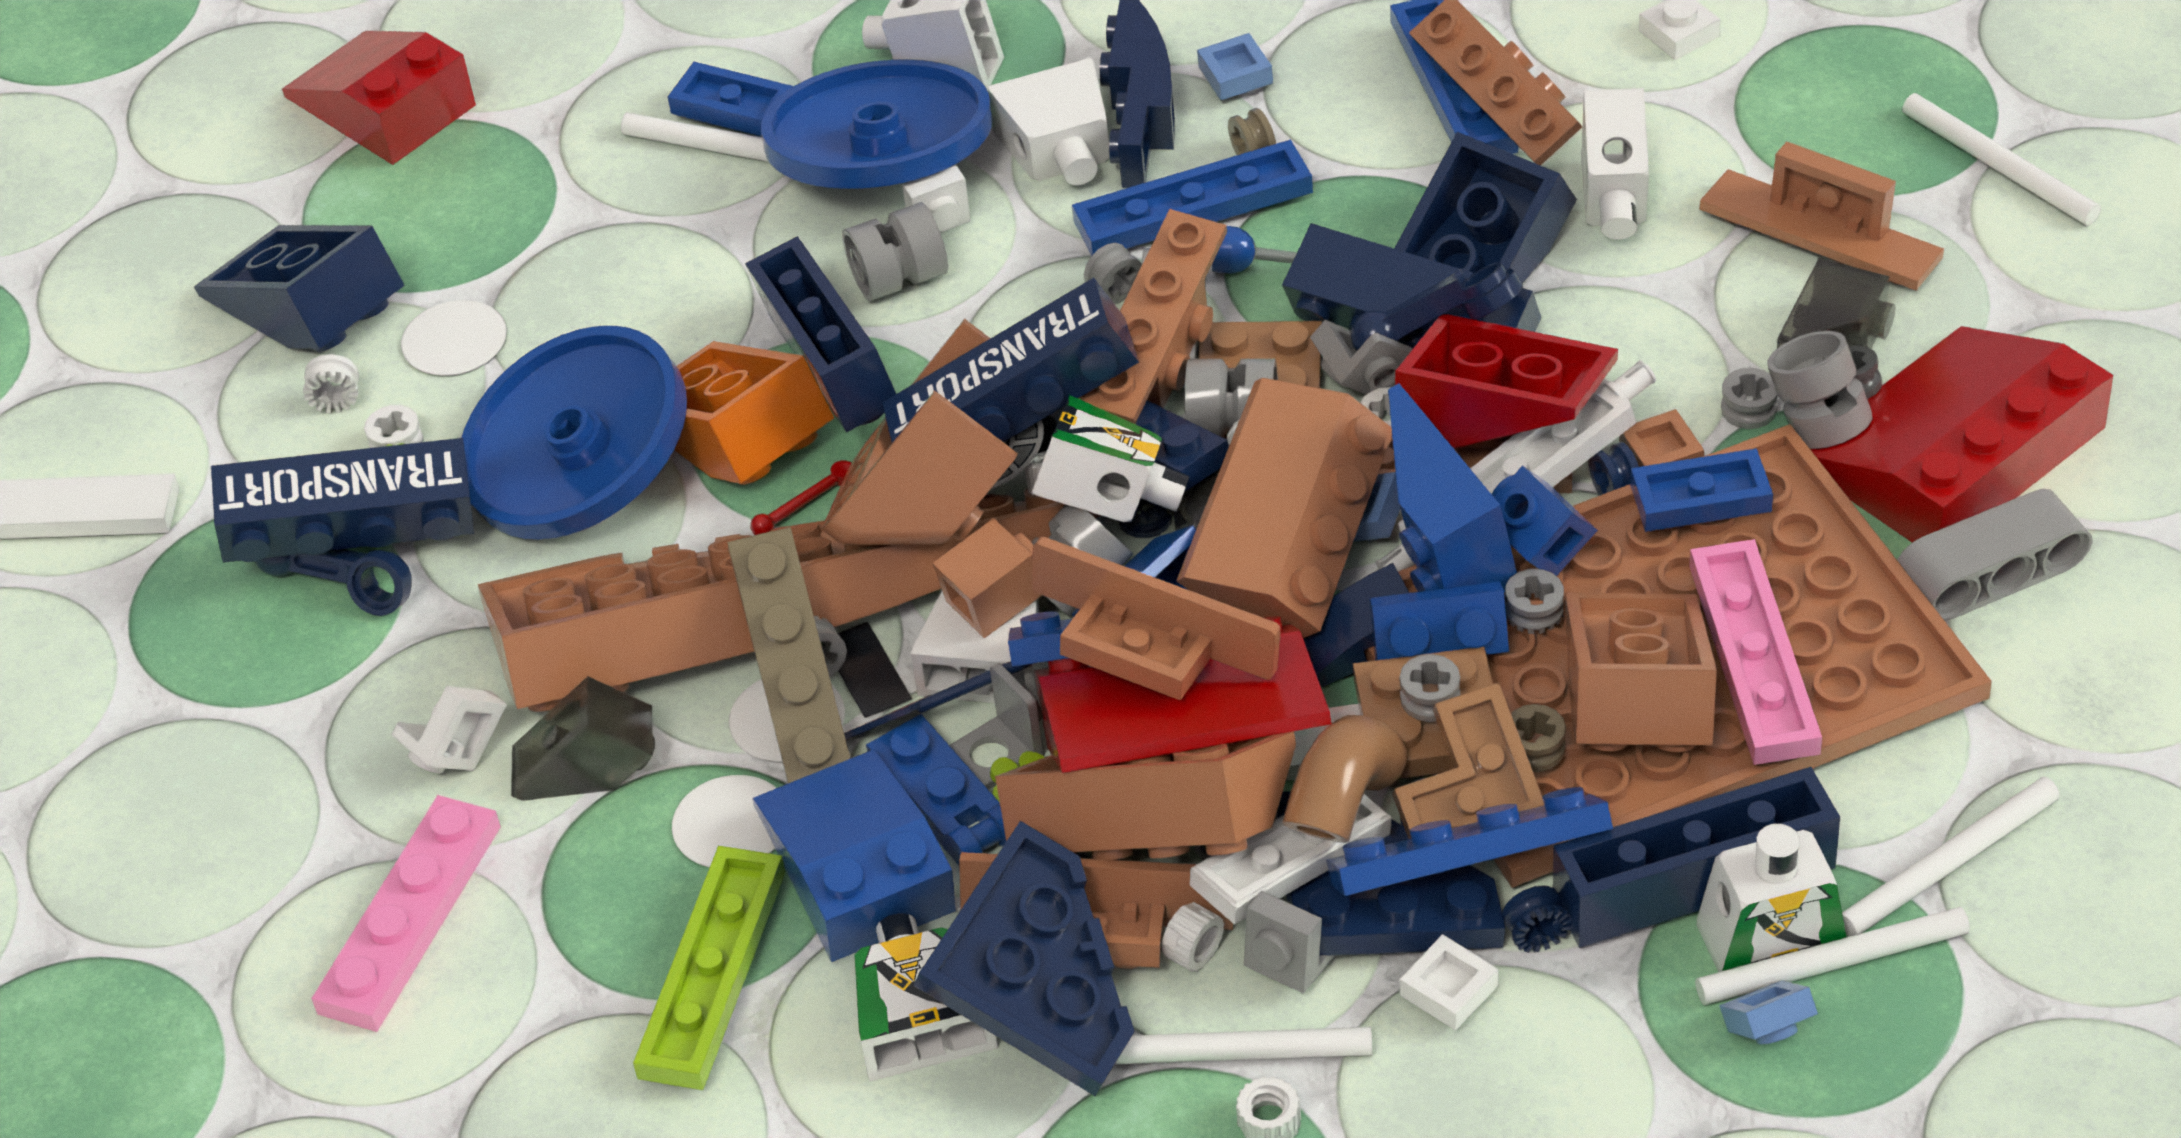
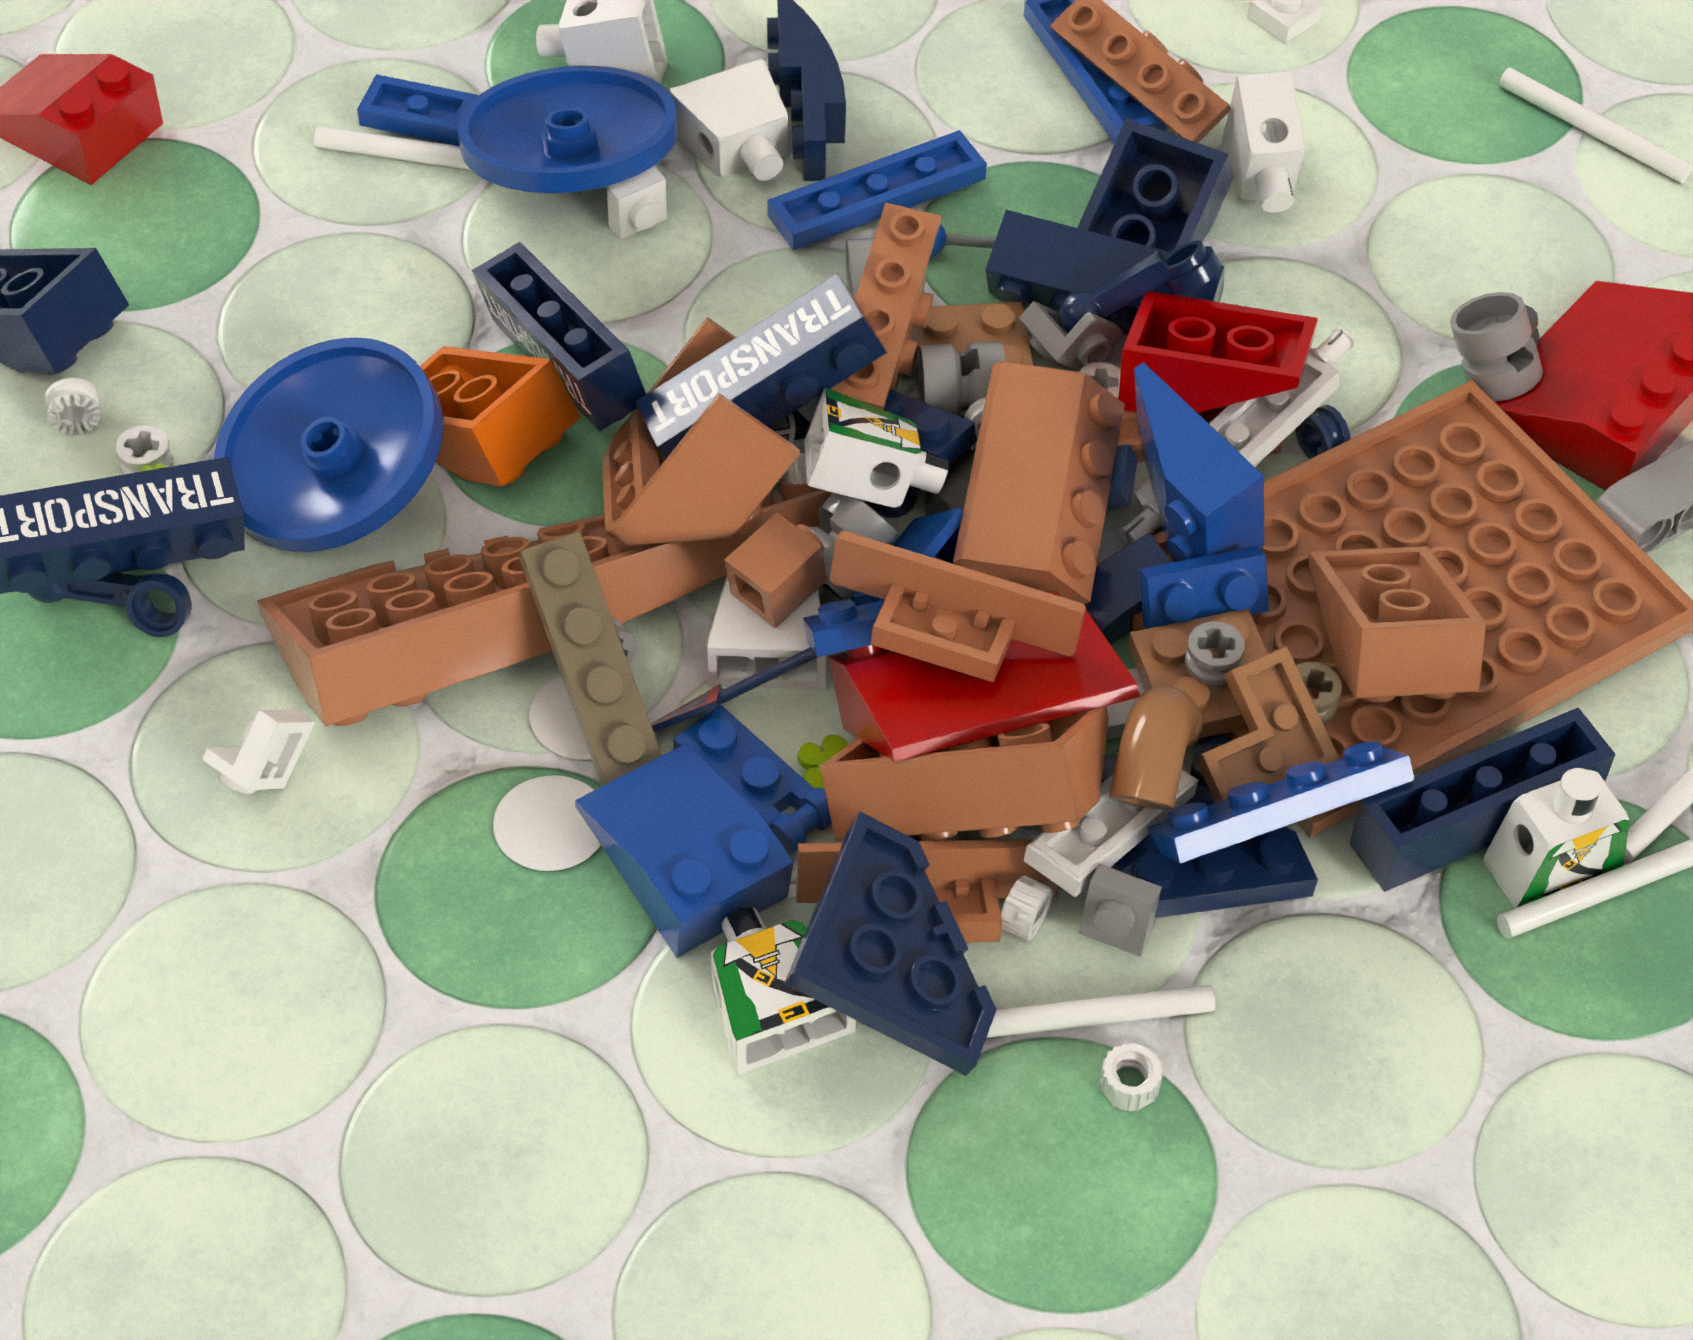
camera: 15 degrees left, 5 degrees up
bright pink plate [311,795,501,1032] -> none
white sticker [401,300,507,376] -> none
clear smoke slope [511,676,655,801] -> none
lime plate [633,845,786,1090] -> none
red hinge [750,460,851,535] -> none
black sticker [822,622,912,718] -> none
light grey wheel [842,202,948,301] -> none
light grey bracket [949,663,1043,790] -> none
light grey bush [1083,243,1142,304] -> none
medium blue plate [1197,33,1273,100] -> none
dark tan bush [1228,108,1276,155] -> none
white plate [1399,934,1498,1031] -> none
blue brick [1492,465,1598,576] -> none
dark blue bush [1502,885,1572,953] -> none
light grey bush [1505,569,1564,634] -> none
nougat plate [1619,409,1704,467] -> none
blue plate [1630,448,1773,532] -> none
bright pink plate [1689,539,1822,765] -> none
nougat bracket [1699,141,1944,291] -> none
medium blue plate [1719,980,1818,1044] -> none
light grey bush [1721,368,1778,429] -> none
clear smoke slope [1777,258,1896,349] -> none

